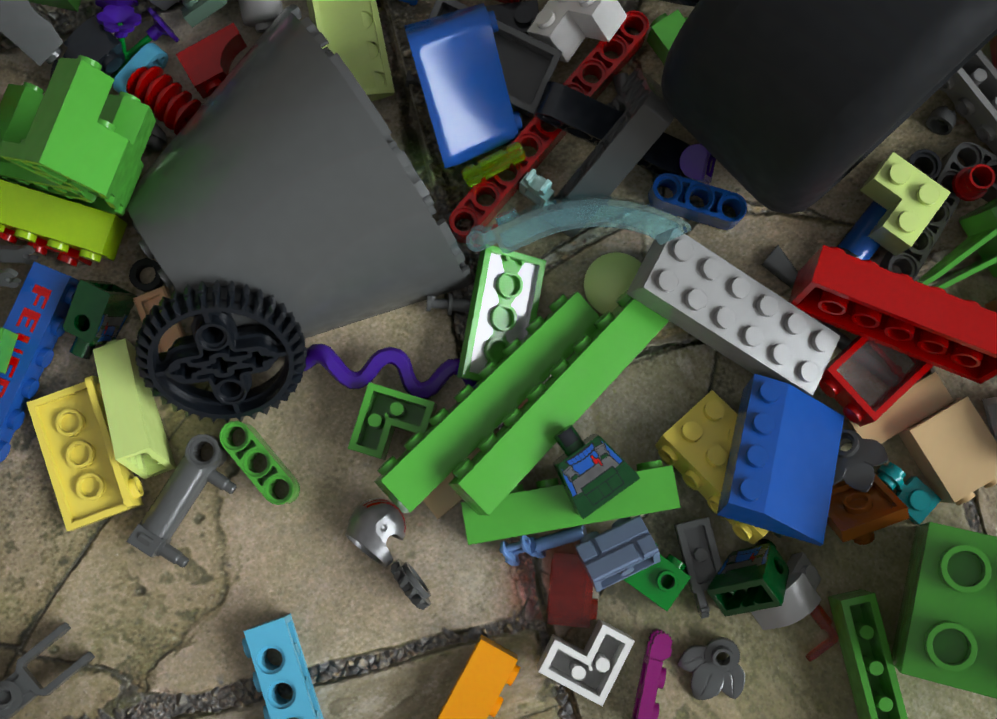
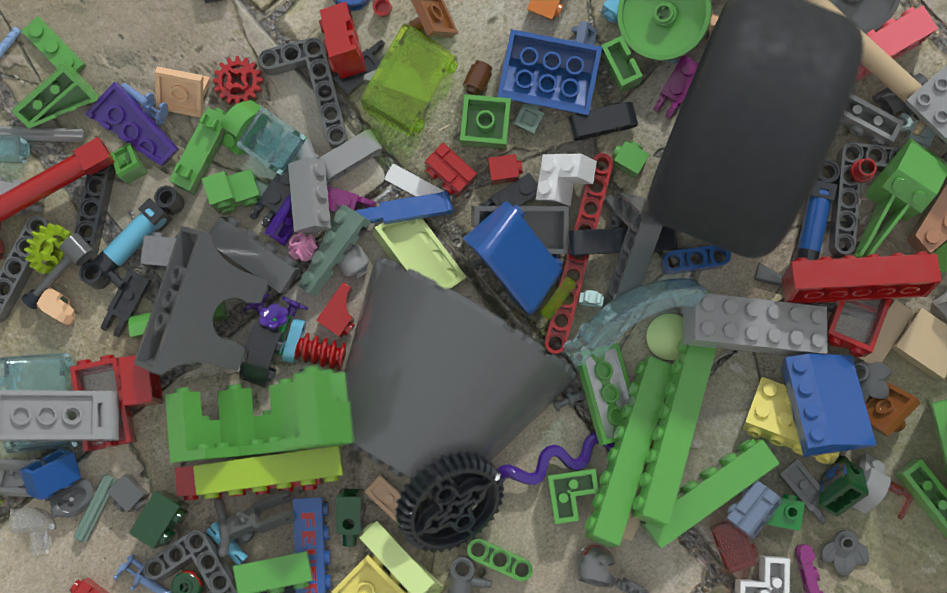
camera: 25 degrees left, 0 degrees up
black piece [129,258,164,292] -> none
medium blue piece [499,525,587,566] -> none
torso [553,425,640,519] -> none
dark purple brick [679,144,716,184] -> none
yellowish green brick [860,152,951,256] -> none
teal plate [877,462,942,525] -> none

